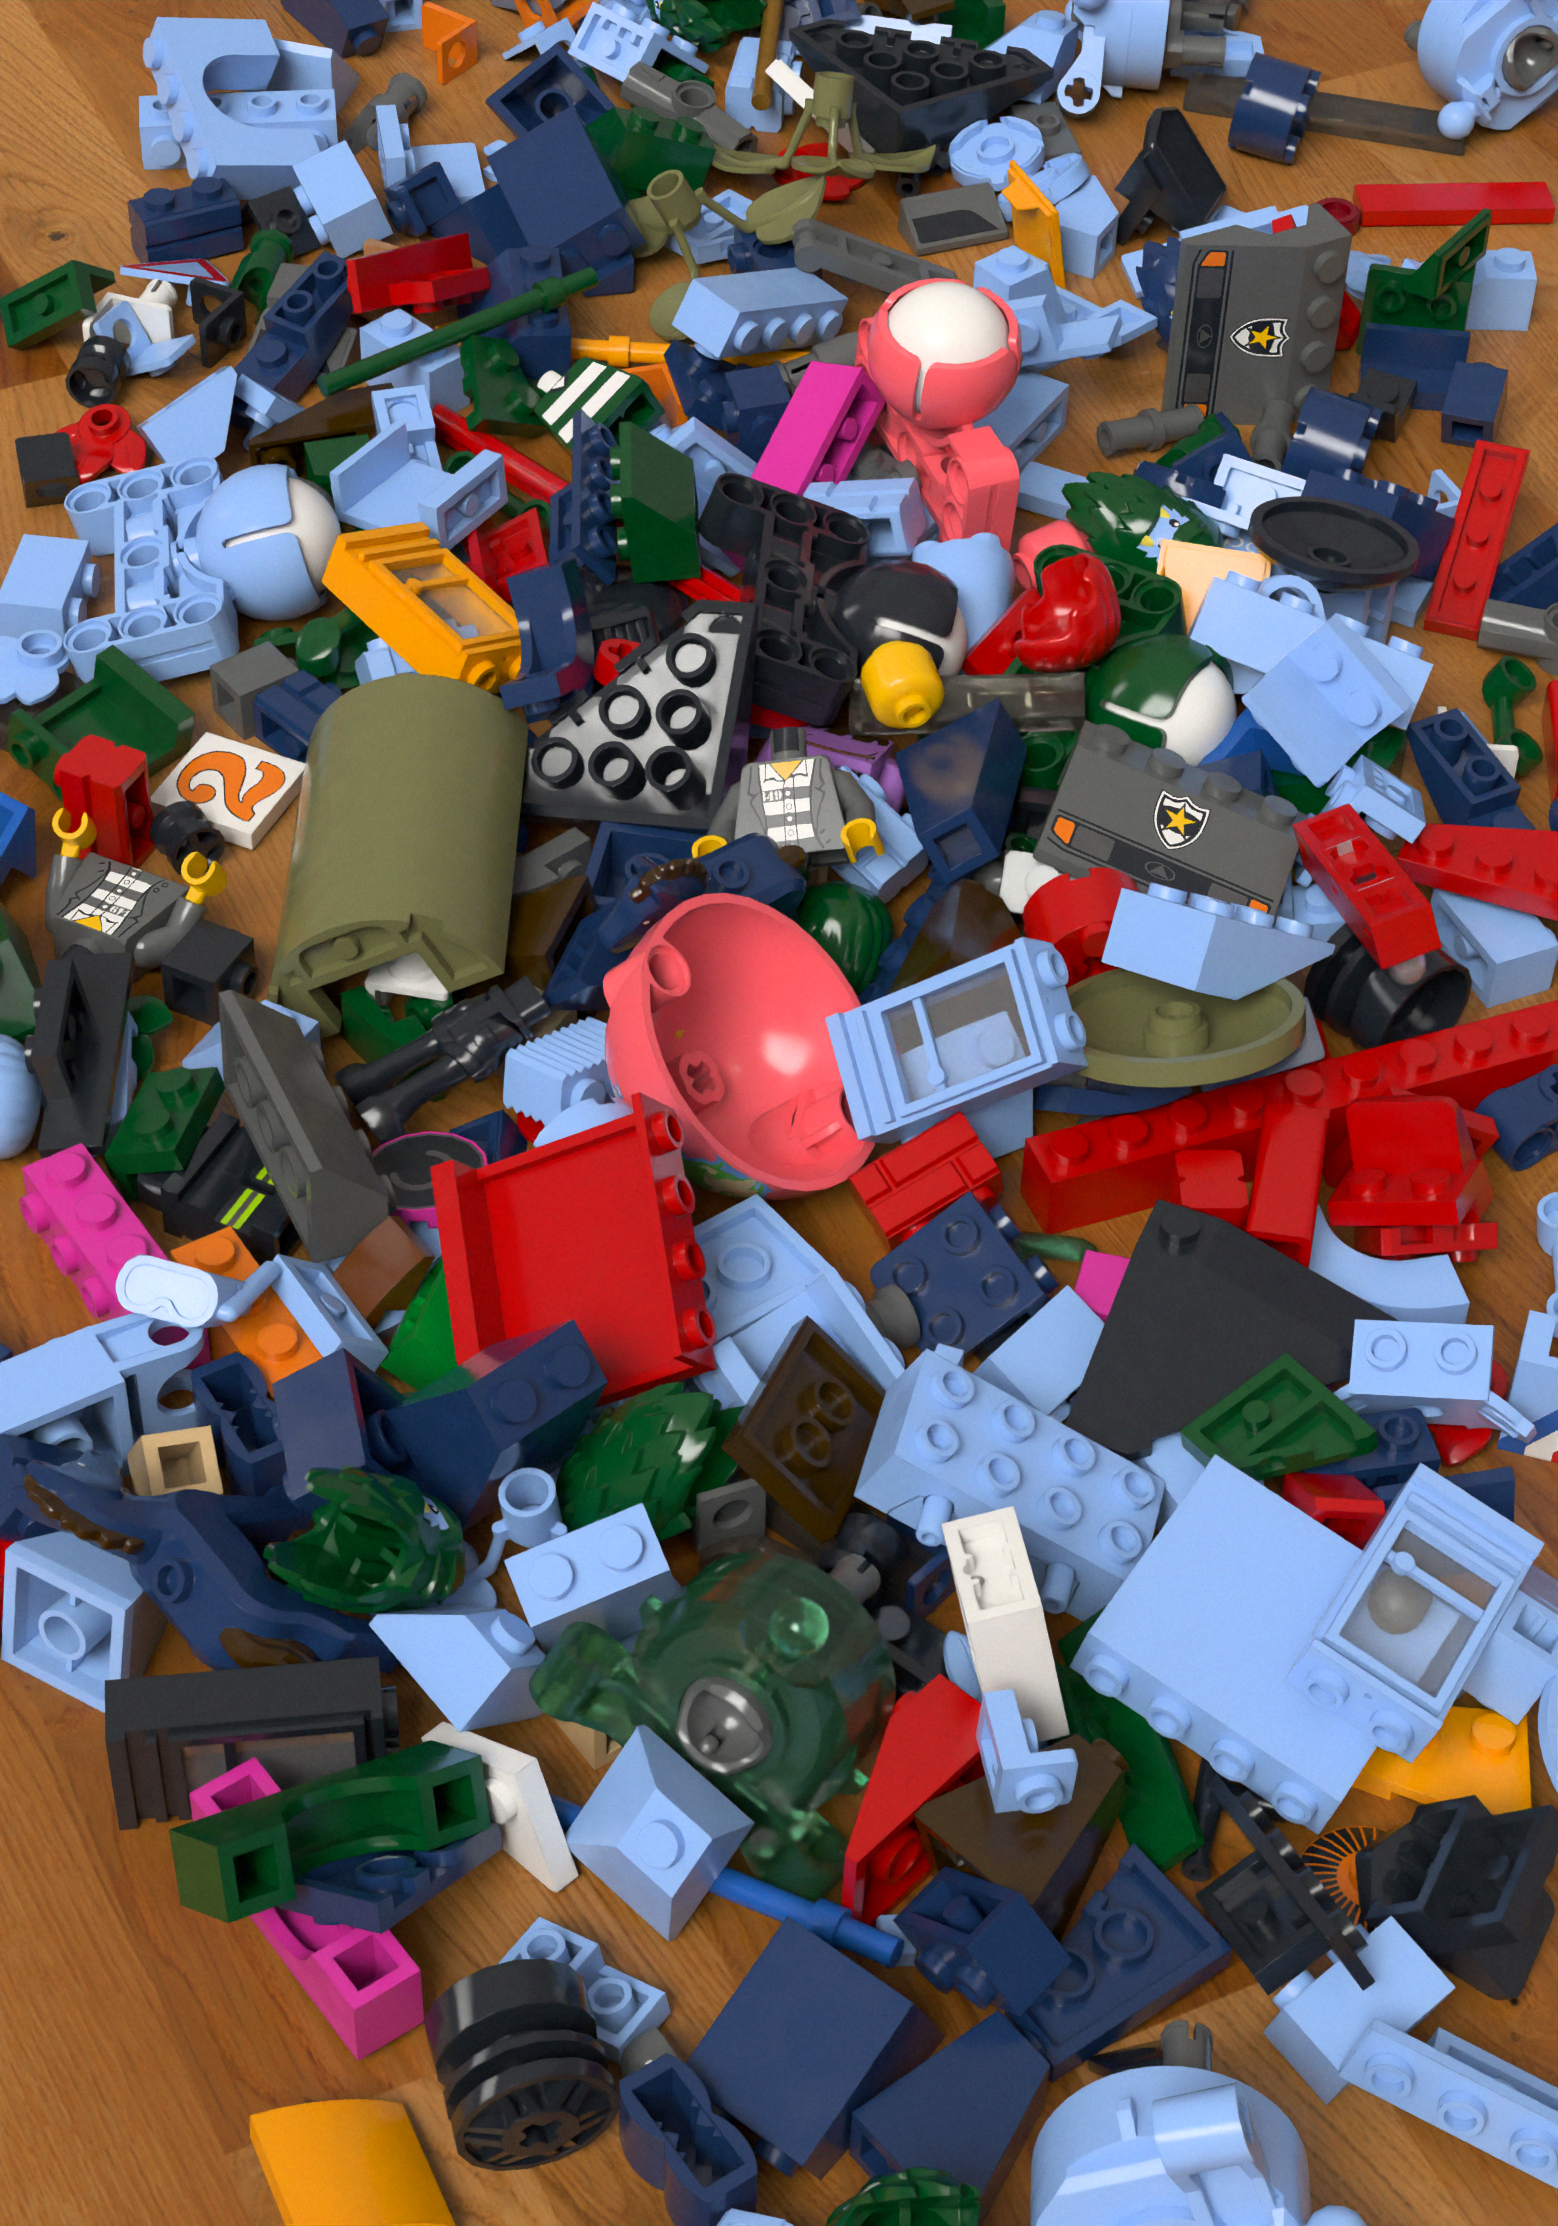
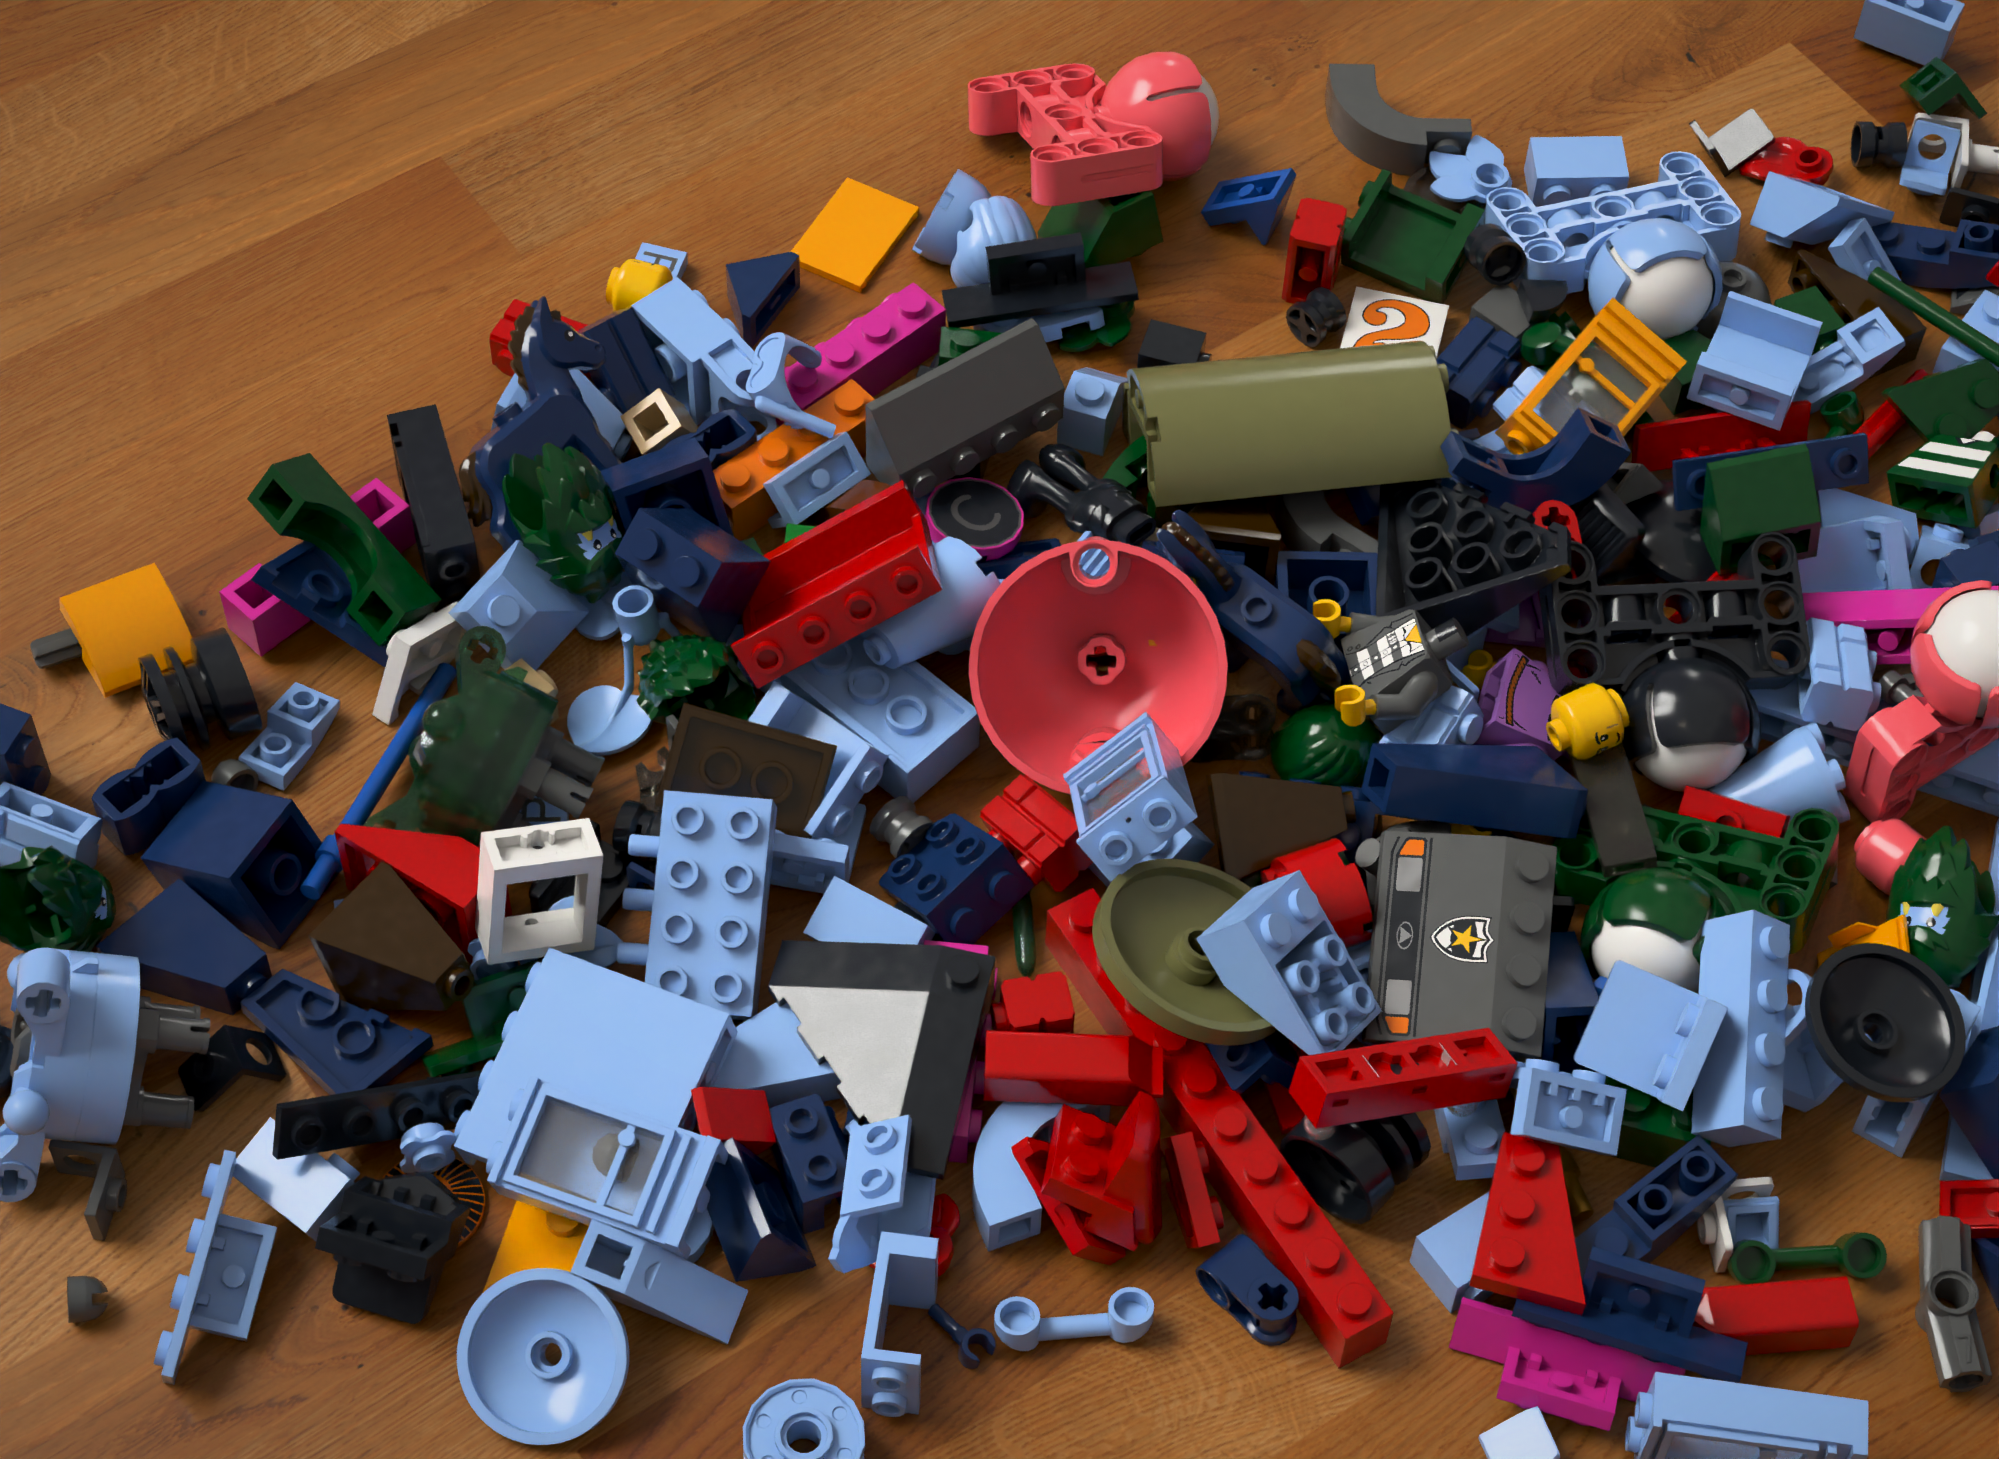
camera: 80 degrees right, 10 degrees up
torso [45,808,228,984] -> none
light blue brick [504,1503,684,1664] -> none
light blue slope [564,1724,755,1942] -> none
dark blue brick [893,1866,1073,2017] -> none
light blue bracket [976,1689,1078,1814] -> none
red piece [1014,552,1121,674] -> none
dark green wing [1180,1352,1378,1481] -> none
none -> light blue plate [400,1123,456,1173]
none -> black wheel [1464,223,1526,286]
none -> black tile [1517,279,1568,324]

